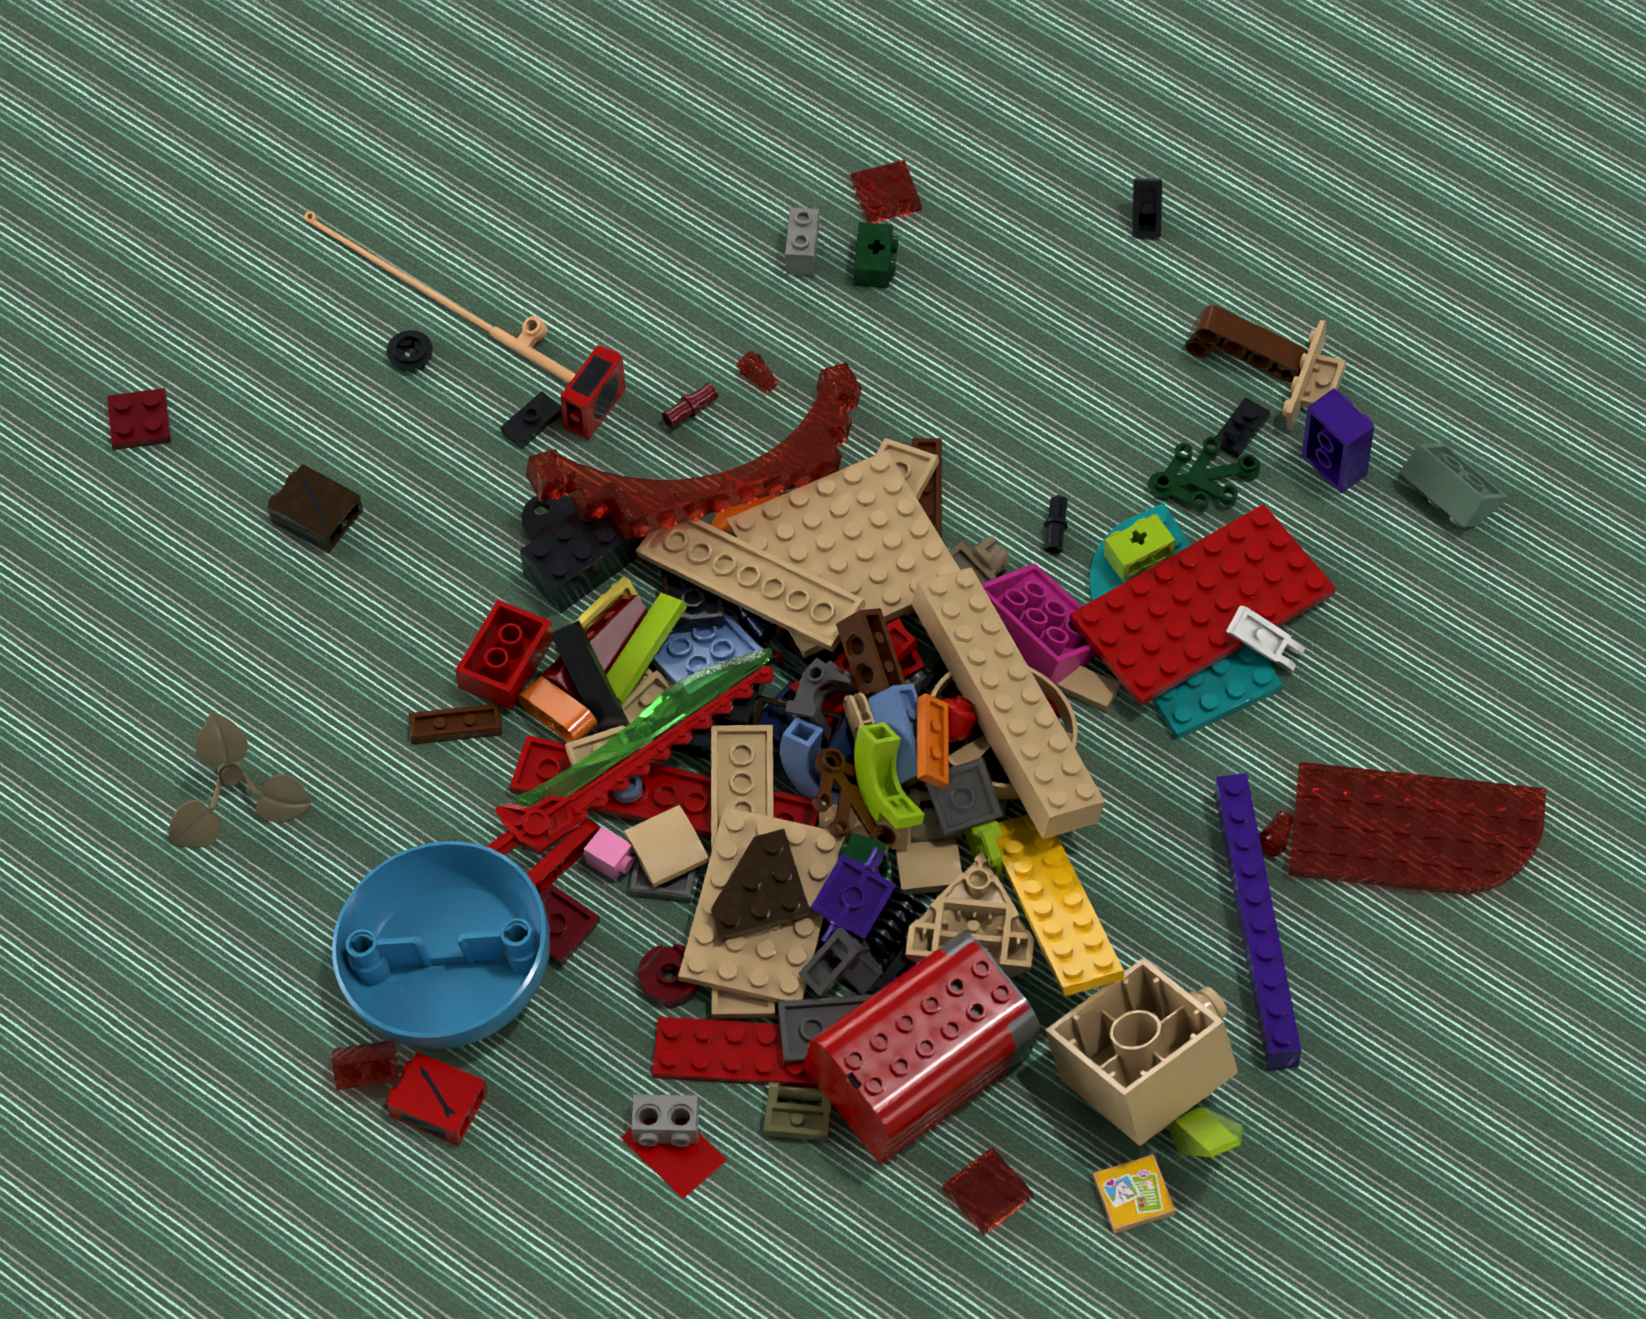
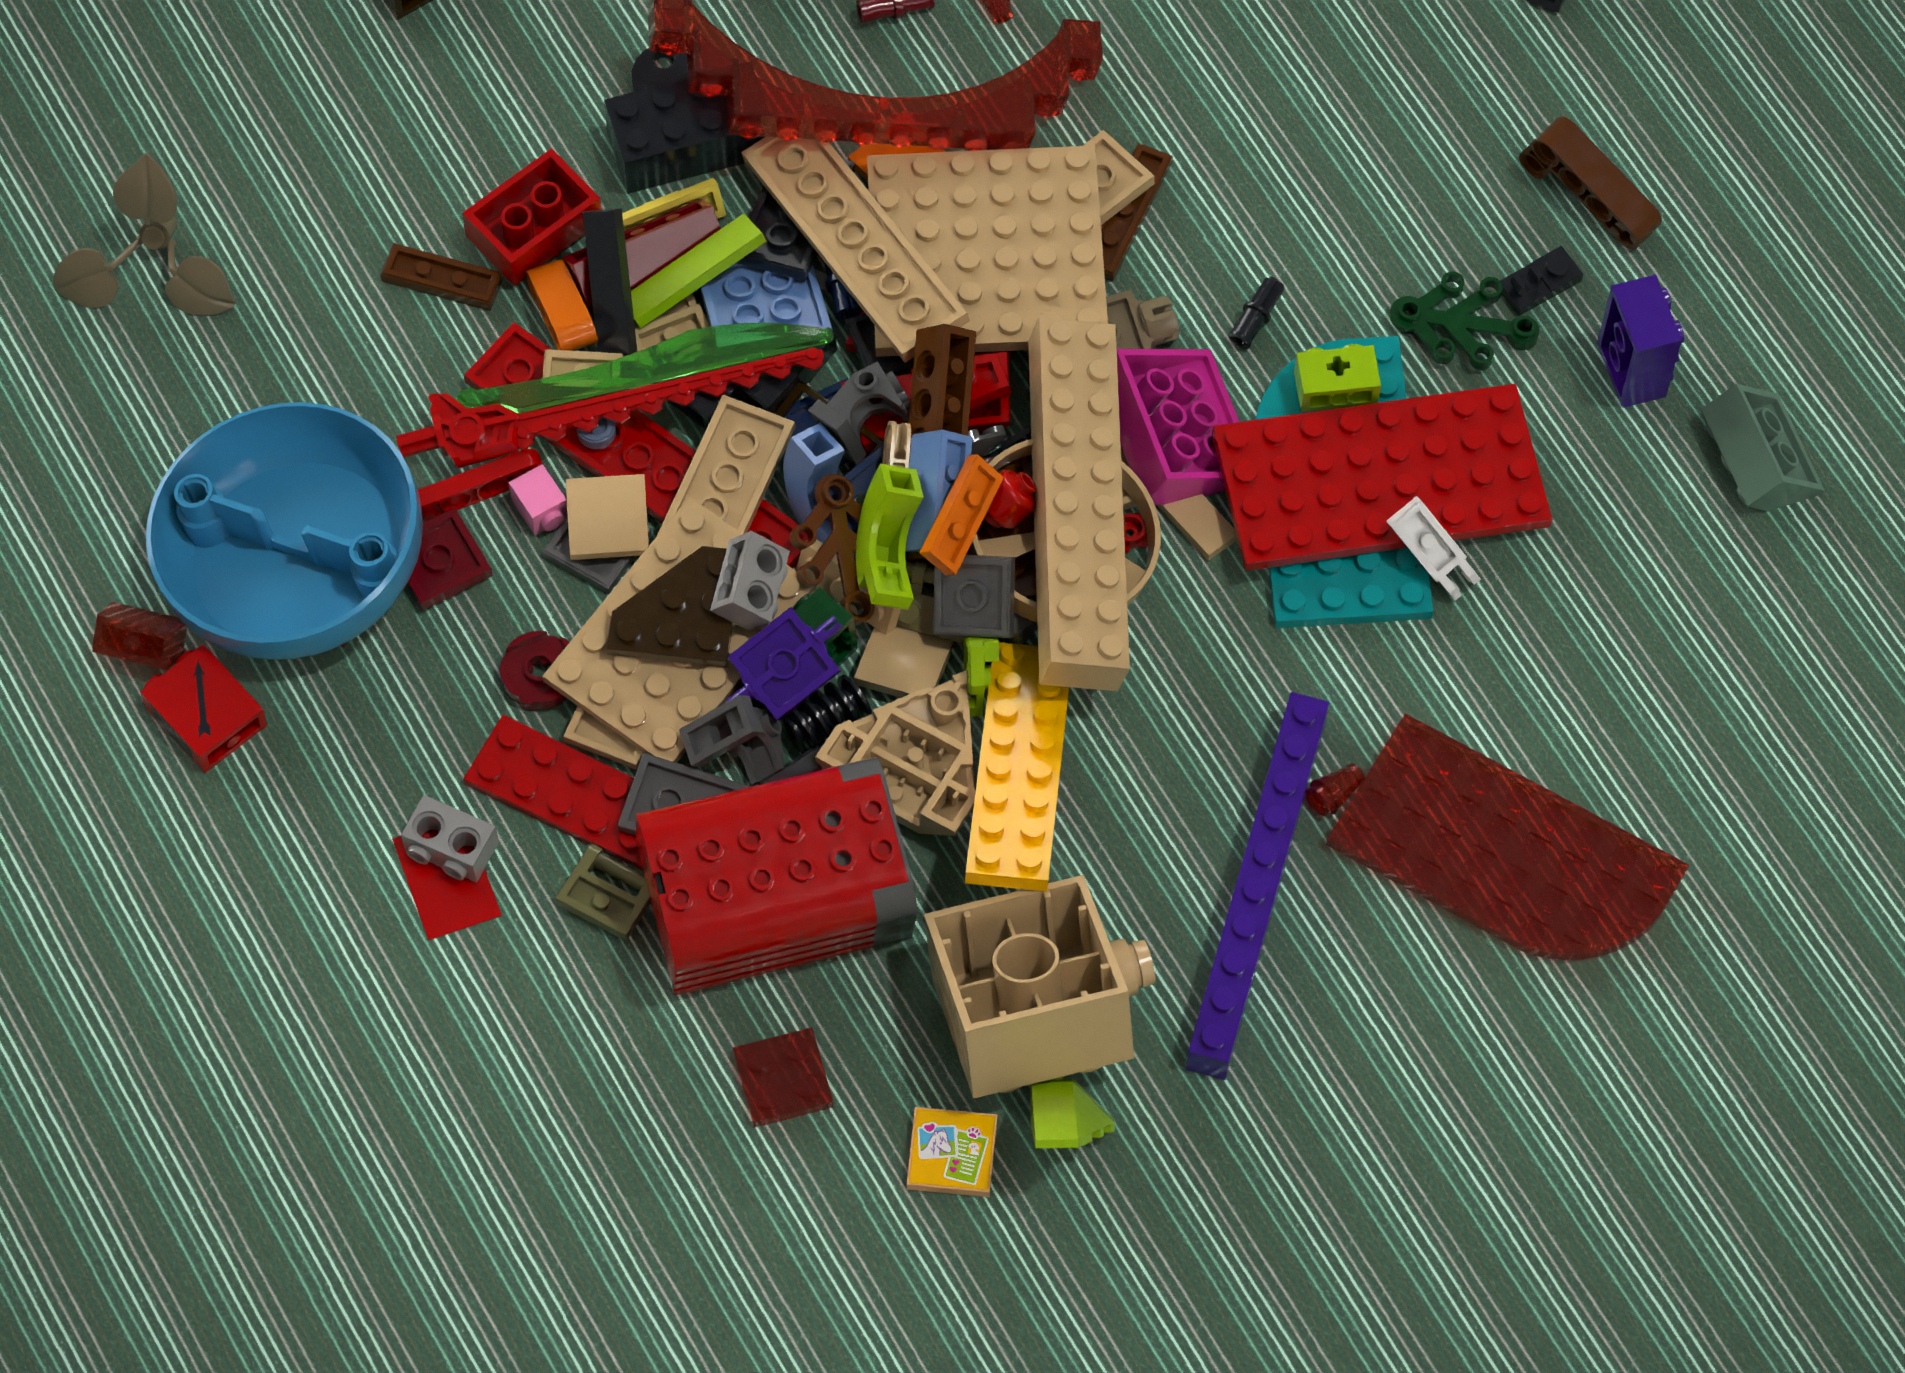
camera: 20 degrees right, 5 degrees up
tan bracket [1282,320,1346,430] -> none
none -> light grey brick [710,531,790,630]

